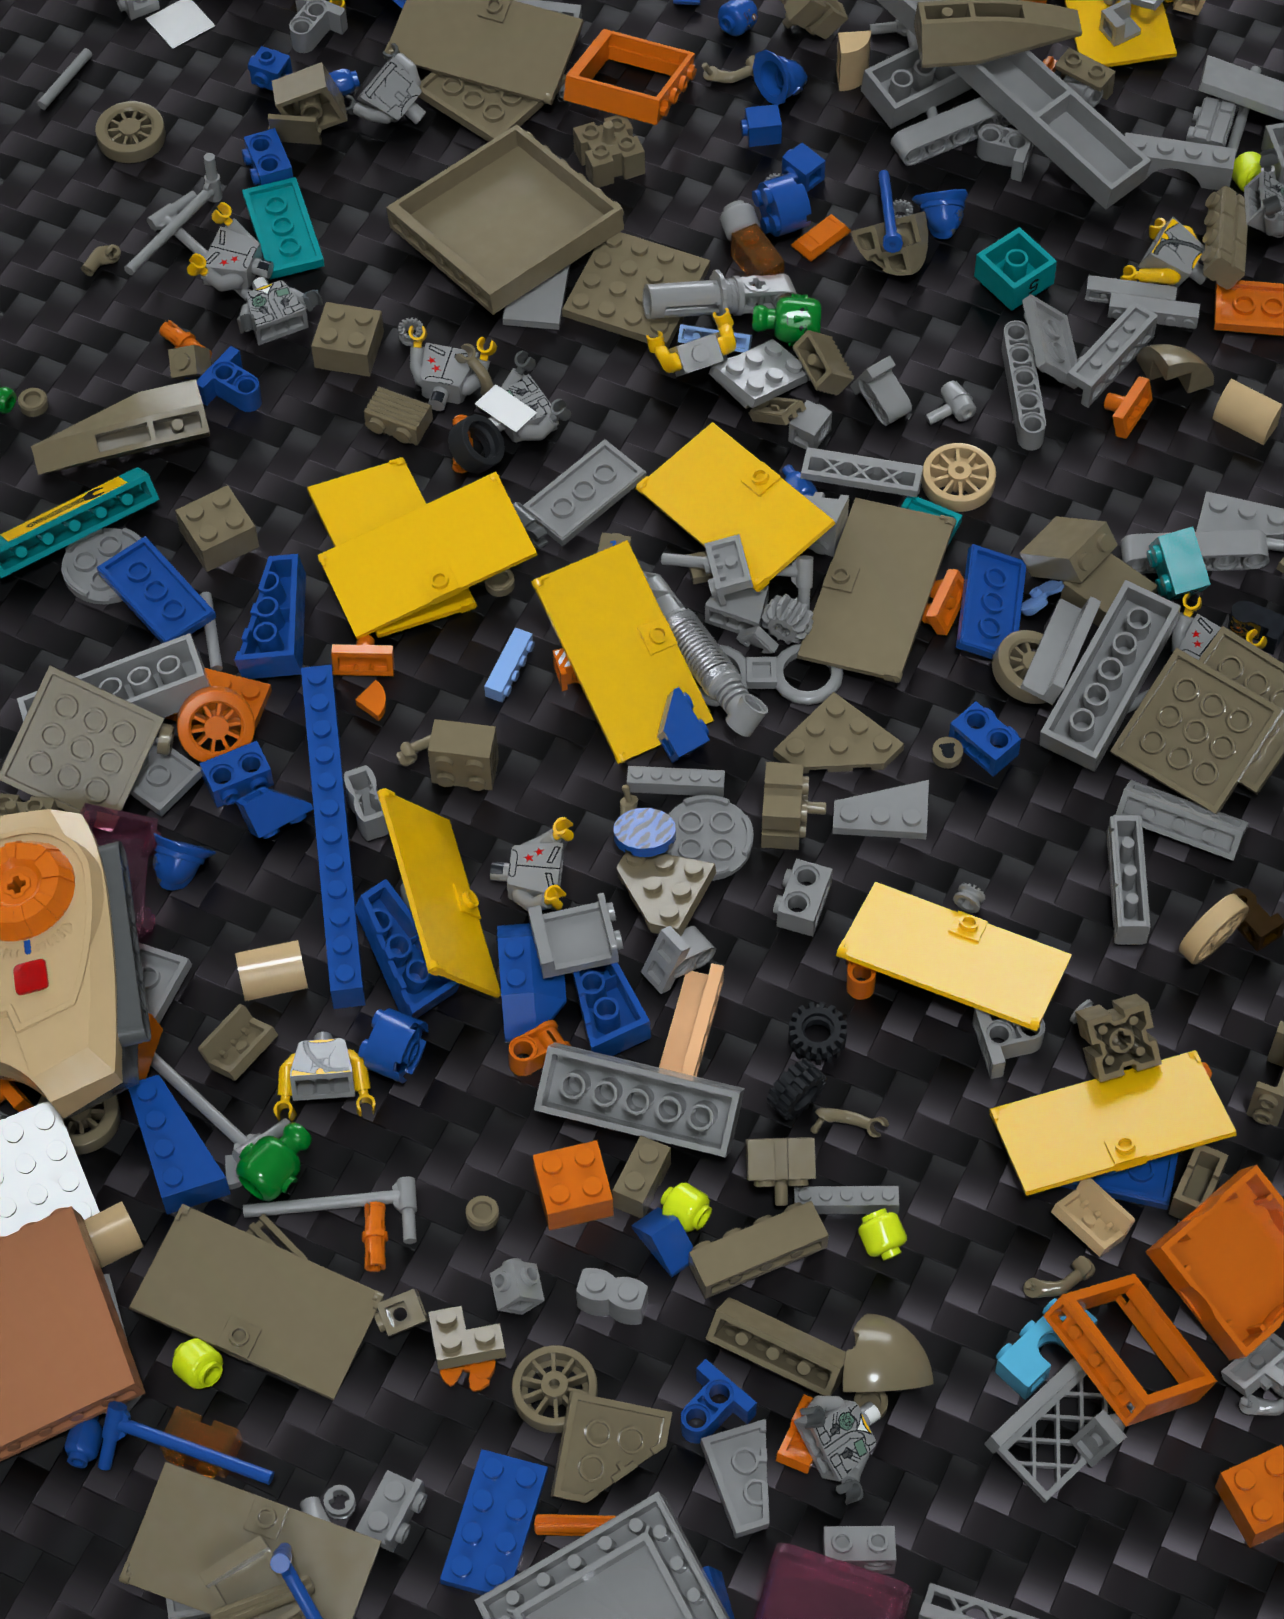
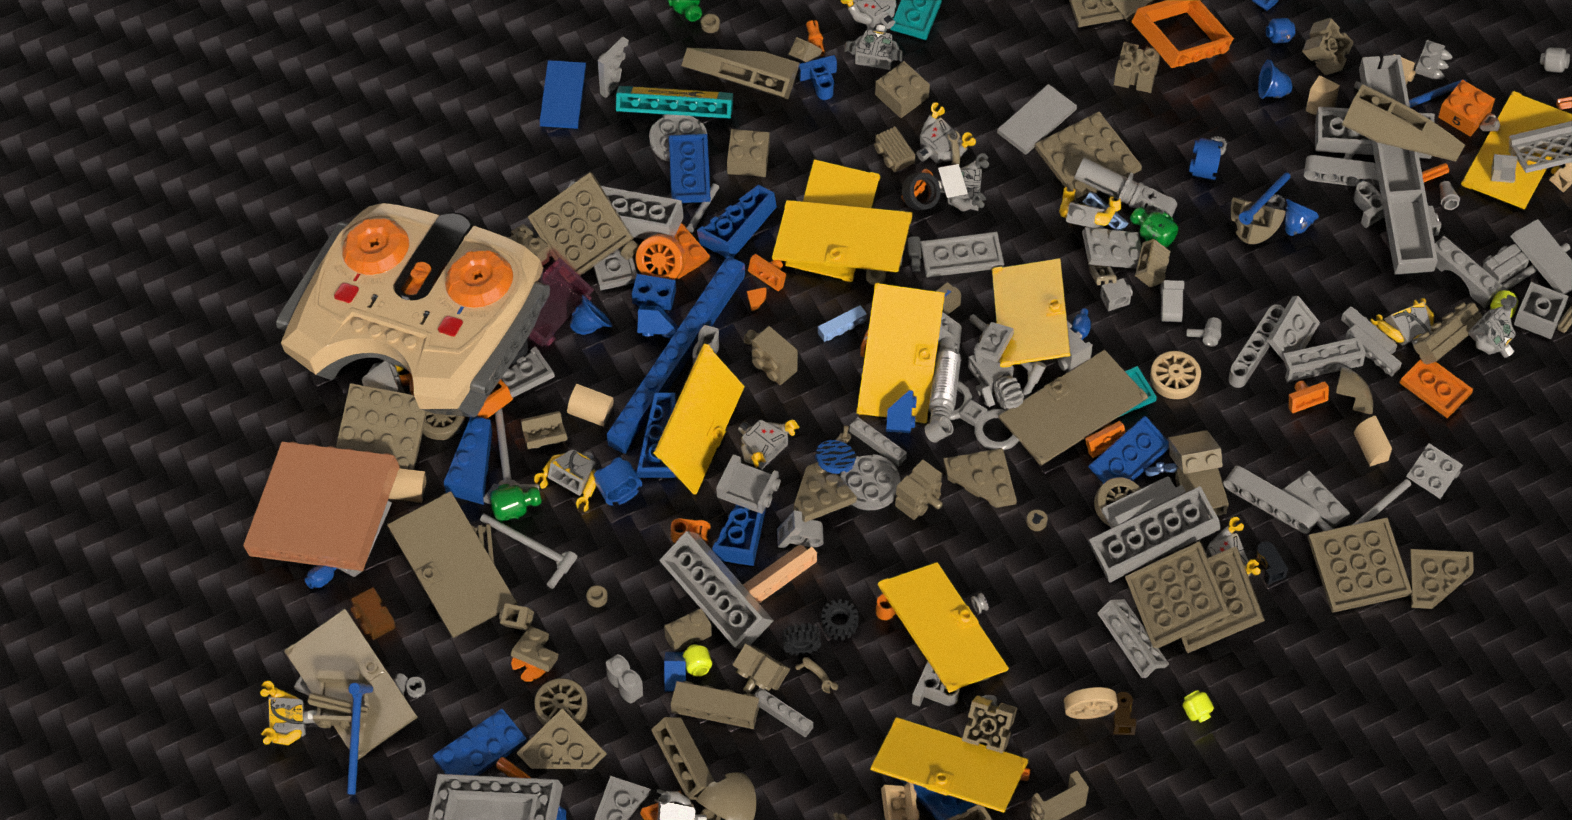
camera: 35 degrees right, 0 degrees up
blue bar [98,1401,274,1485] -> none
neon yellow head [172,1338,223,1389] -> none
light grey bracket [355,1470,427,1552] -> none
orange pin [362,1202,388,1272] -> none
dark tan panel [386,124,624,315] -> none
light grey bush [398,317,423,346] -> none
light grey brick [490,1258,545,1315] -> none
blue wedge [497,923,567,1042] -> none
orange brick [532,1140,614,1231] -> none
blue tile [681,1359,757,1444] -> none
dark tan piece [702,55,755,83] -> none
light grey head [720,200,760,245] -> none
clear orange brick [731,223,784,286] -> none
blue brick [740,104,782,147] -> none
light grey brick [773,858,833,937] -> none
blue brick [782,143,826,192] -> none
orange tile [791,214,851,262] -> none
light grey fence [800,447,923,497] -> none
light grey wing [832,780,929,840] -> none
neon yellow head [858,1208,907,1261] -> none
blue brick [949,701,1021,777] -> none
teal brick [974,227,1057,311] -> none
dark tan bracket [1055,47,1116,100] -> none
light grey brick [1106,815,1150,945] -> none
teal brick [1147,526,1211,601] -> none

